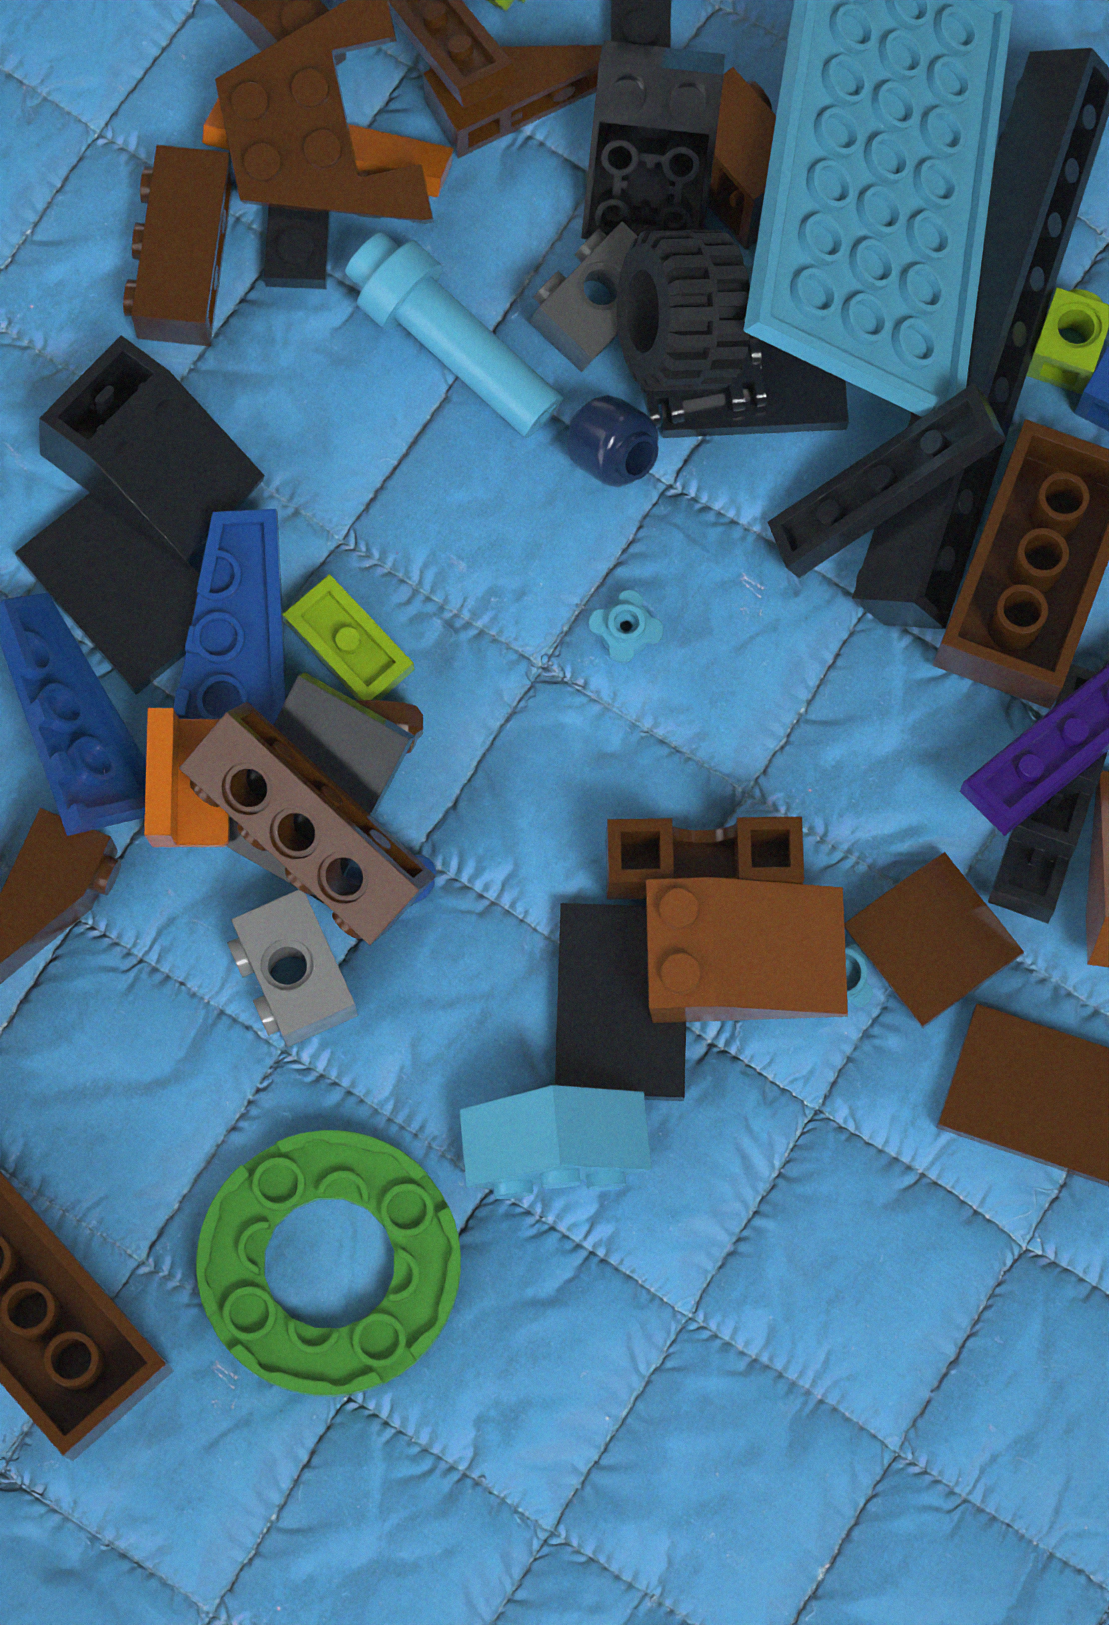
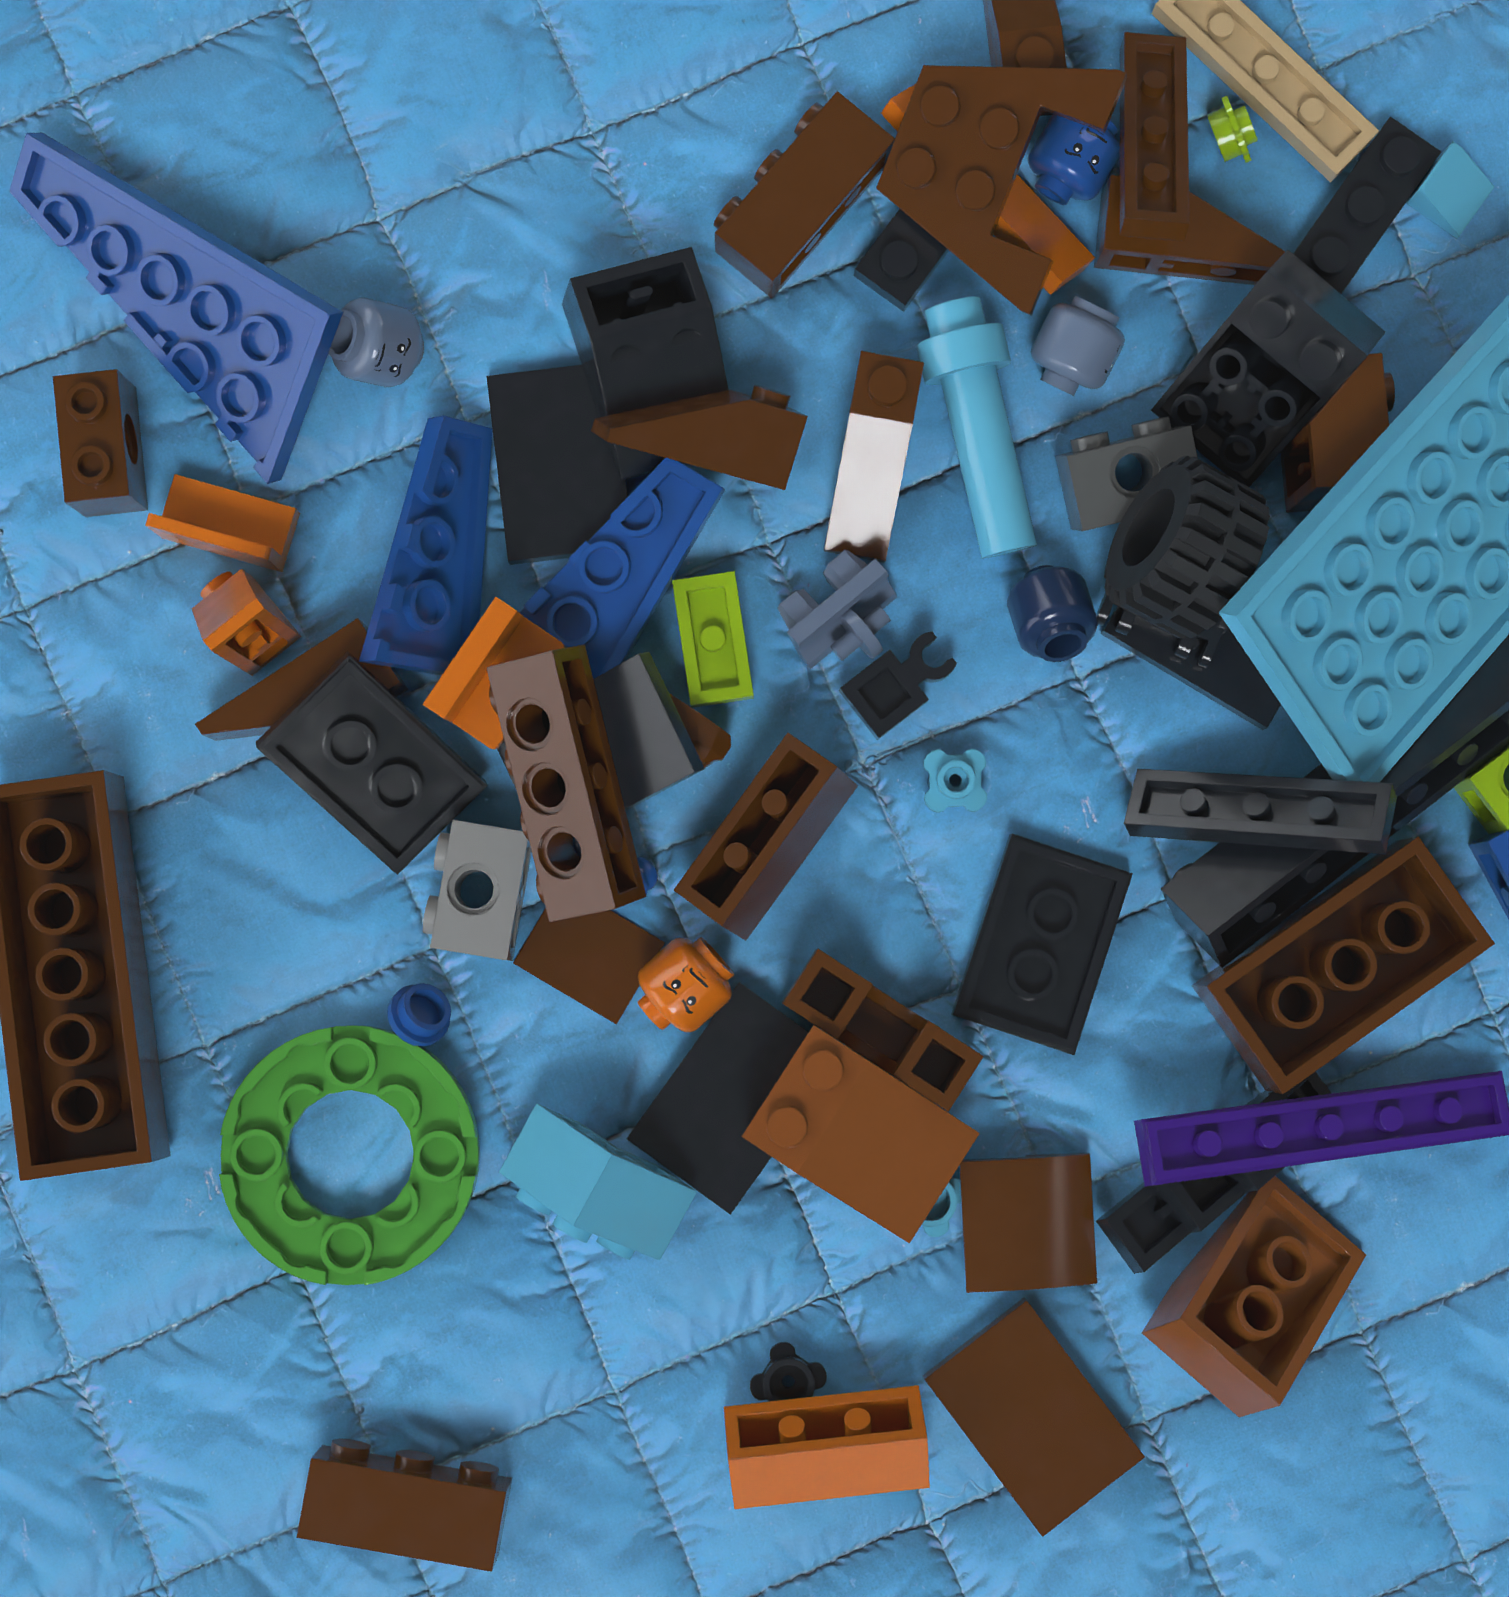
camera: 30 degrees right, 10 degrees up
none -> black tile [256,651,488,875]
none -> reddish brown brick [296,1439,512,1572]
none -> blue plate [387,983,451,1047]
none -> reddish brown sticker [513,908,665,1025]
none -> reddish brown slope [591,385,808,490]
none -> orange head [638,937,734,1032]
none -> reddish brown brick [674,732,858,941]
none -> orange brick [724,1385,930,1509]
none -> black plate [750,1342,827,1402]
none -> sand blue hips [778,550,897,669]
none -> slope [824,351,924,563]
none -> black plate [839,632,957,740]
none -> black tile [951,833,1133,1055]
none -> blue head [1027,114,1120,205]
none -> sand blue head [1031,296,1125,396]

